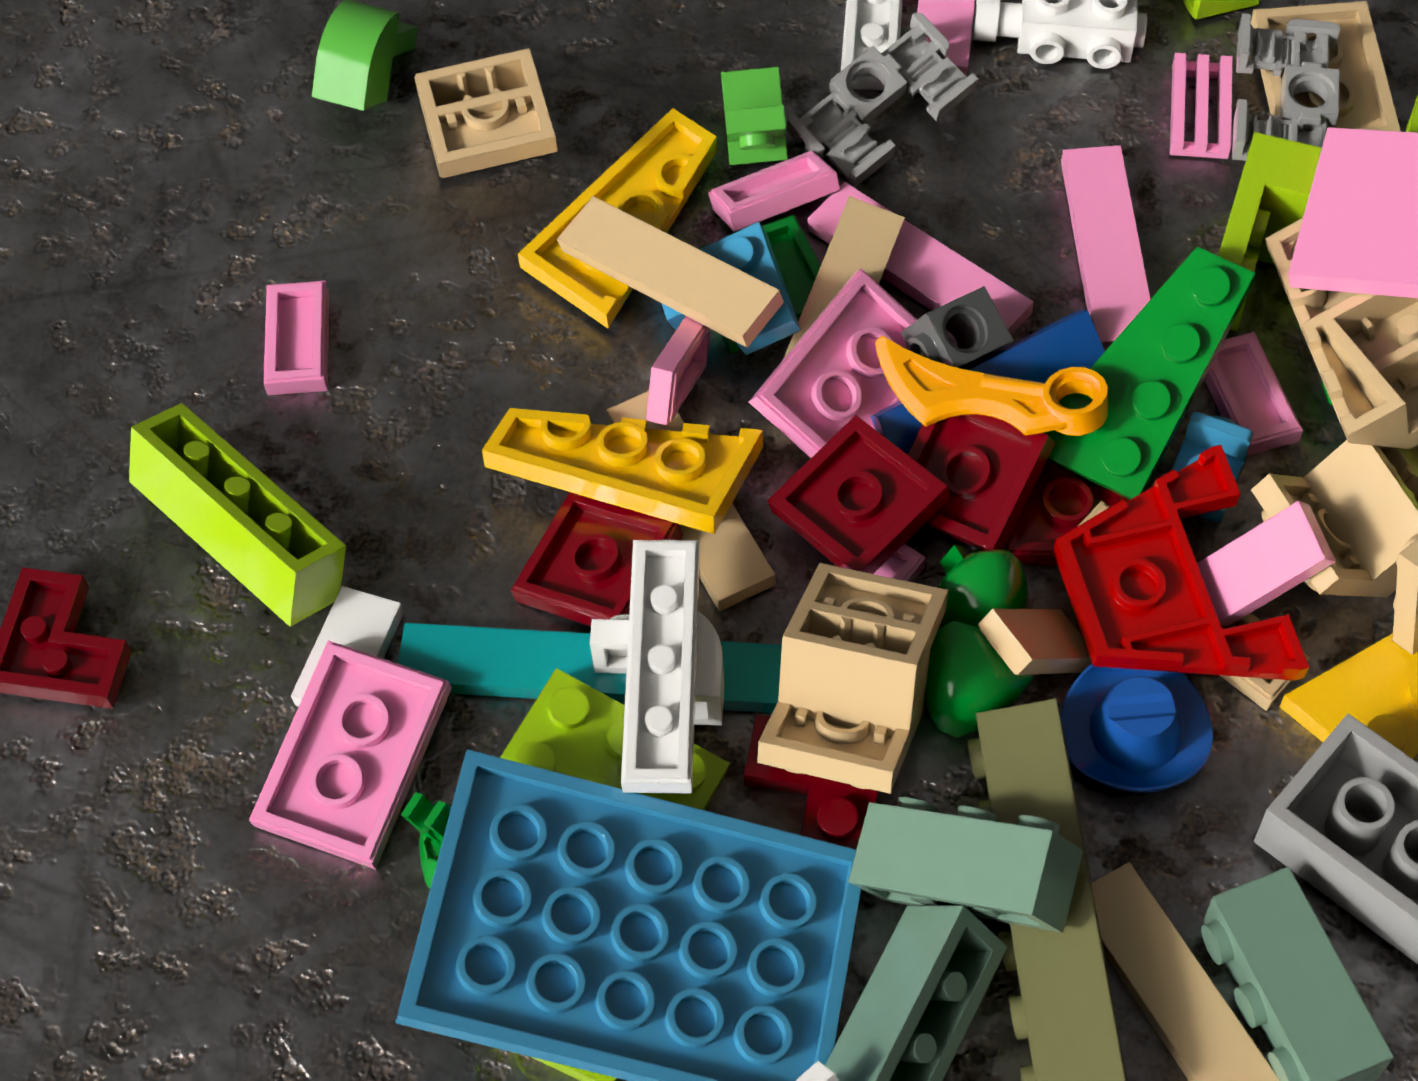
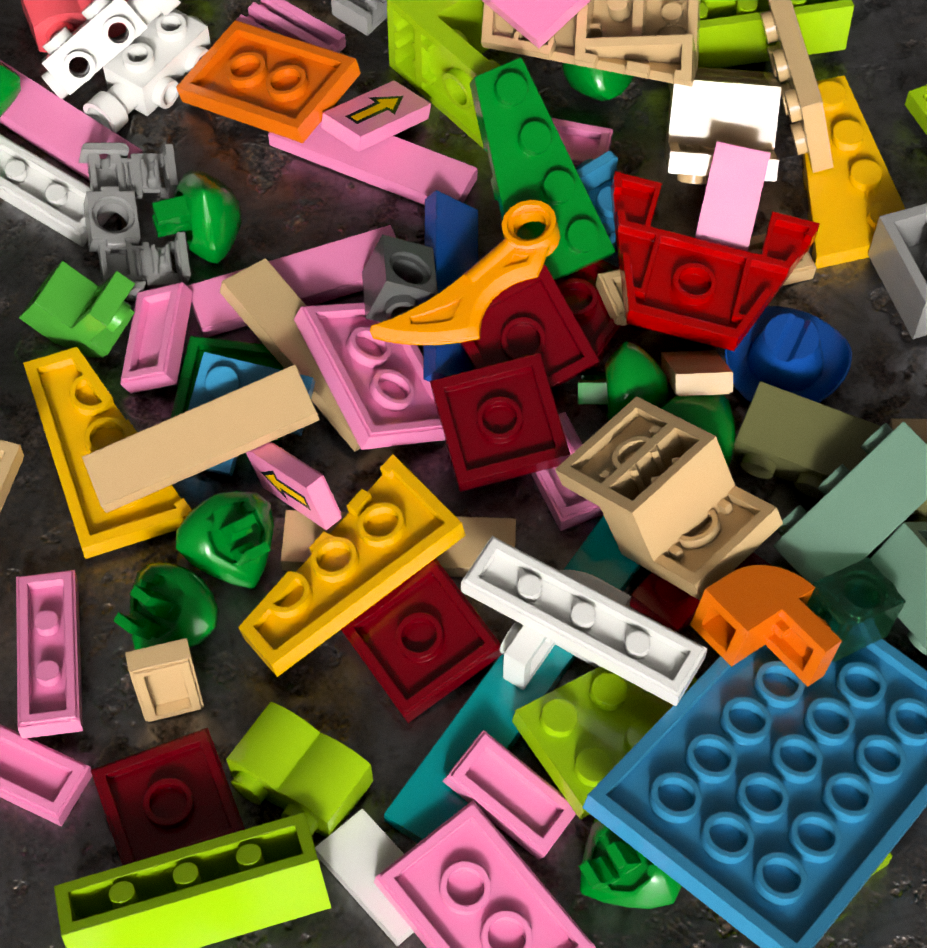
camera: 65 degrees left, 0 degrees up
none -> bright pink tile [16,570,83,739]
none -> dark red tile [91,727,245,866]
none -> green piece [113,563,219,650]
none -> tan tile [125,638,204,722]
none -> green piece [152,170,242,263]
none -> orange plate [176,20,361,143]
none -> green piece [176,491,274,589]
none -> lime brick [226,702,374,838]
none -> bright pink tile [321,80,431,152]
none -> bright pink tile [442,730,576,860]
none -> orange brick [690,565,842,687]
none -> clear green brick [806,558,906,662]

